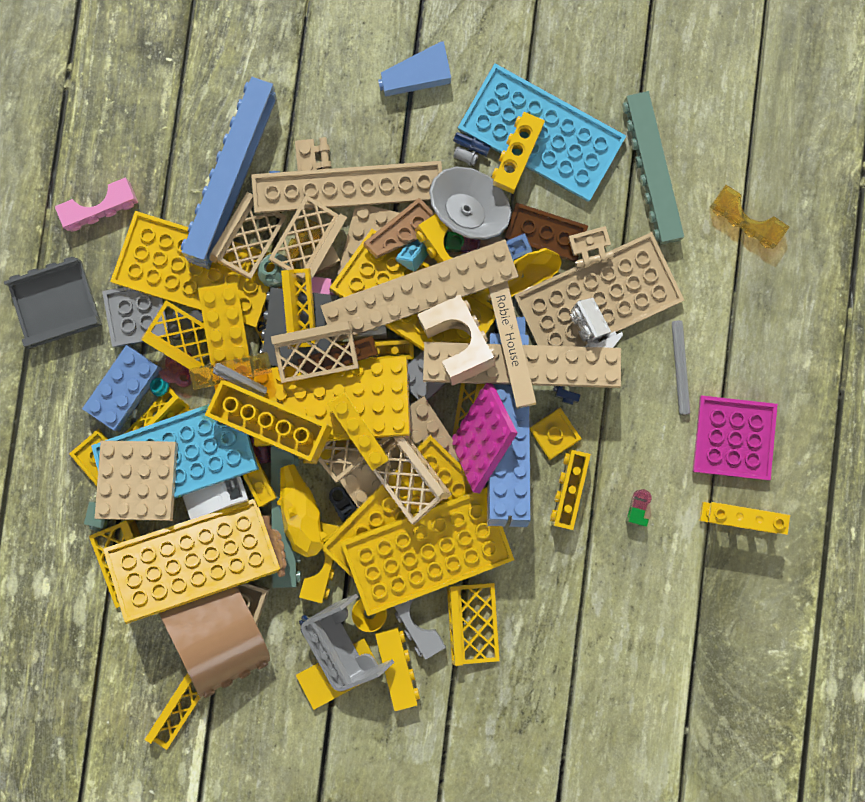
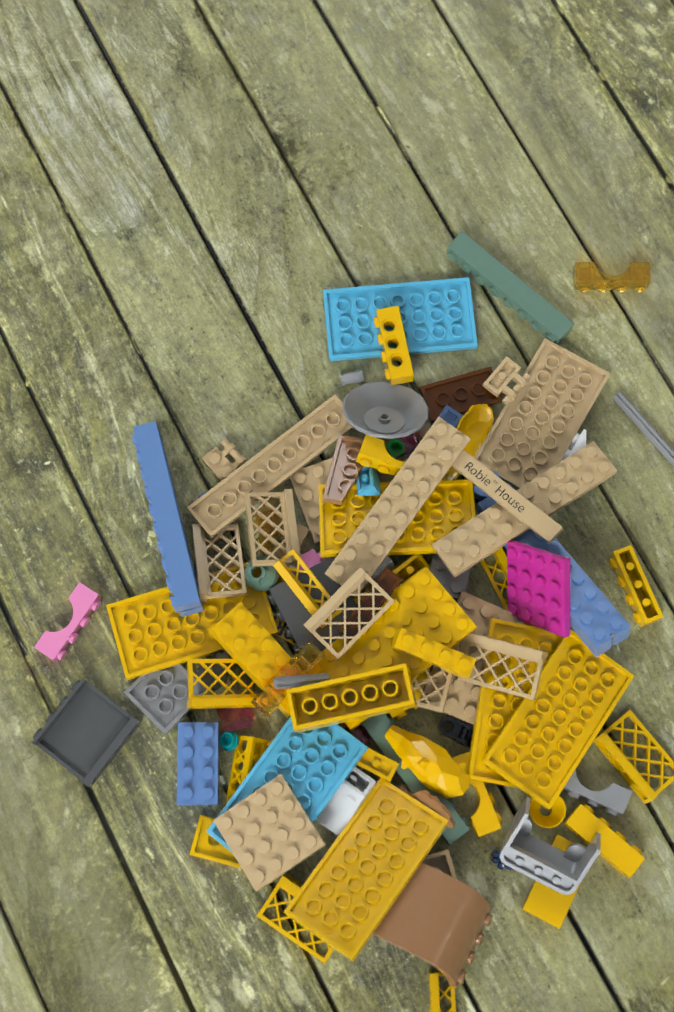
camera: 35 degrees left, 10 degrees down
sand green brick [84,501,109,531] -> none
medium blue slope [378,41,451,97] -> none
arch [417,295,497,386] -> none
dark blue axle [453,132,491,157] -> none
yellow tile [529,407,582,460] -> none
dark blue bracket [553,386,581,405] -> none
white slope [570,298,611,343] -> none

